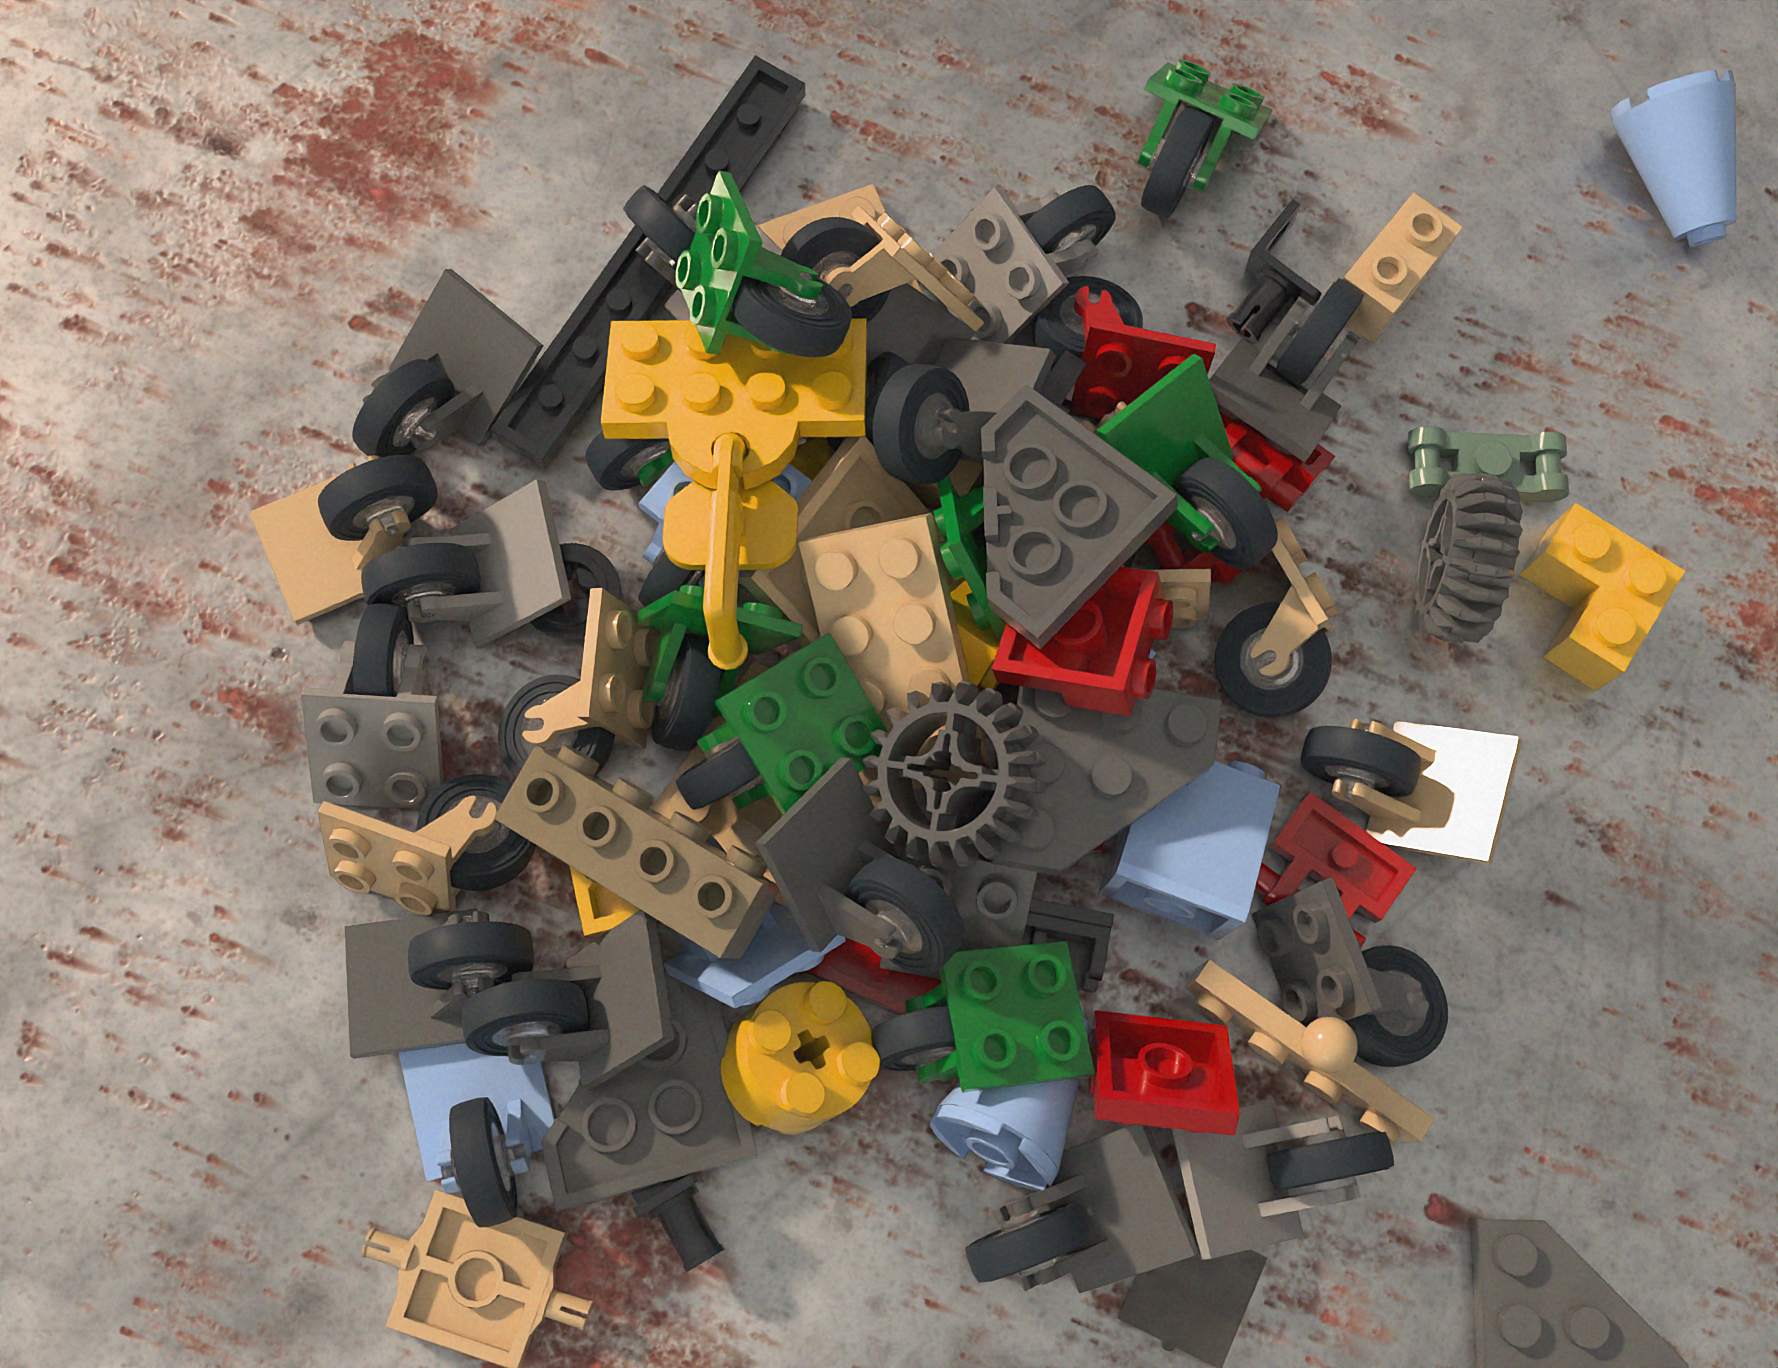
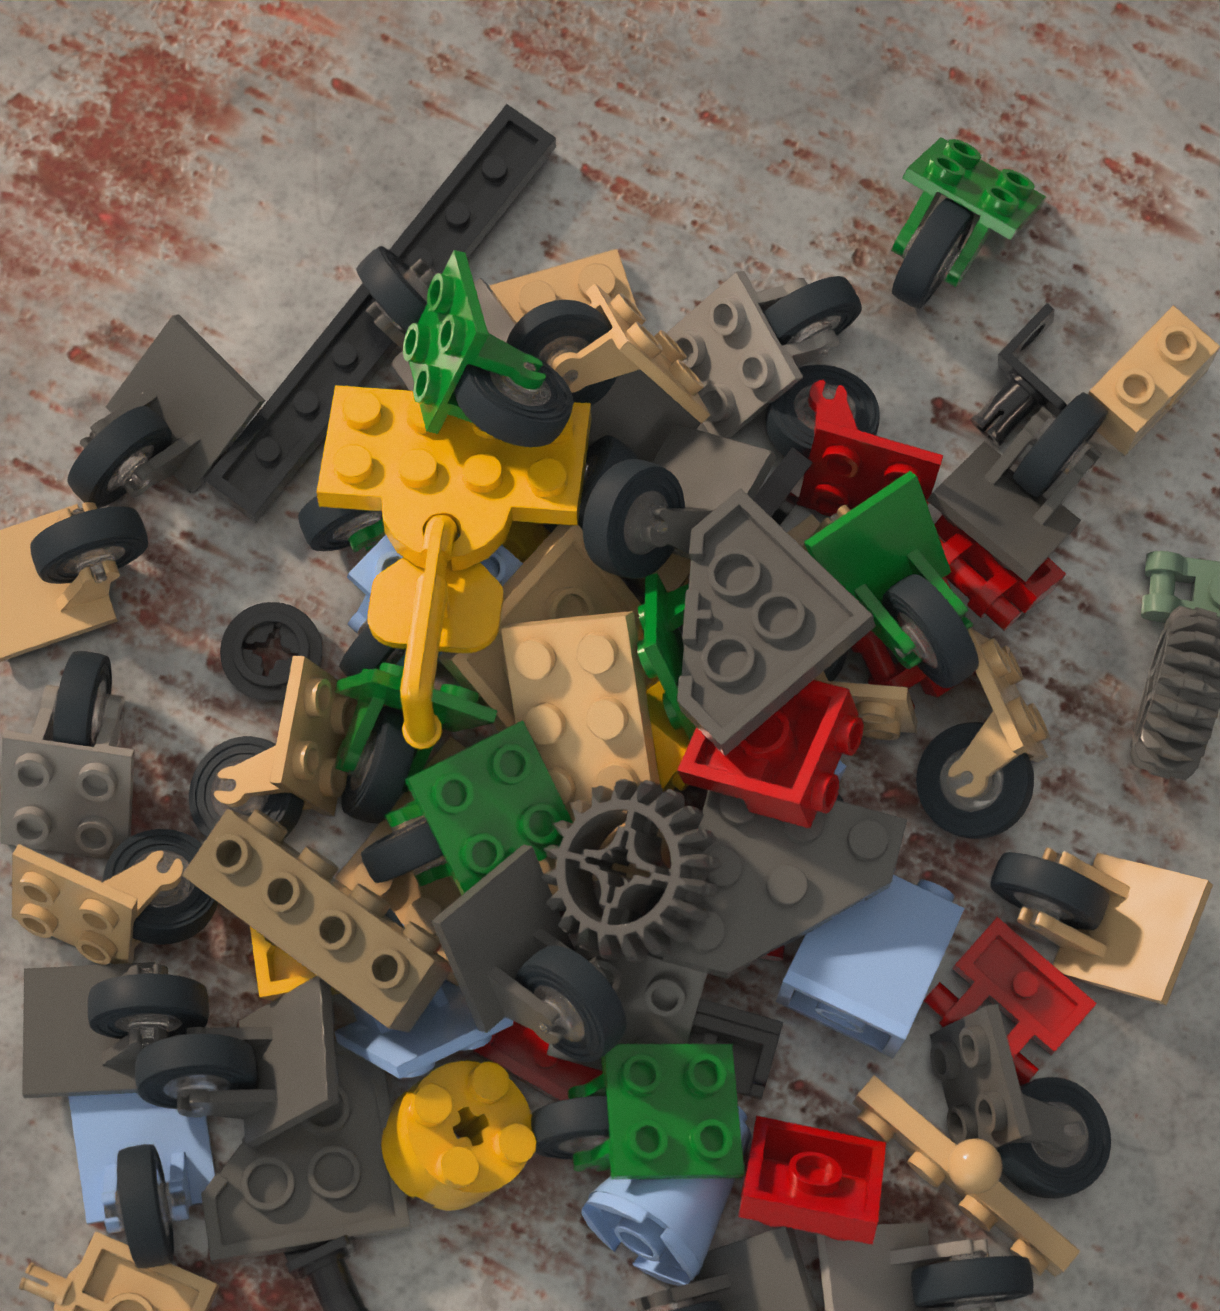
camera: 10 degrees right, 0 degrees up
light grey plate [361,479,571,646] -> none

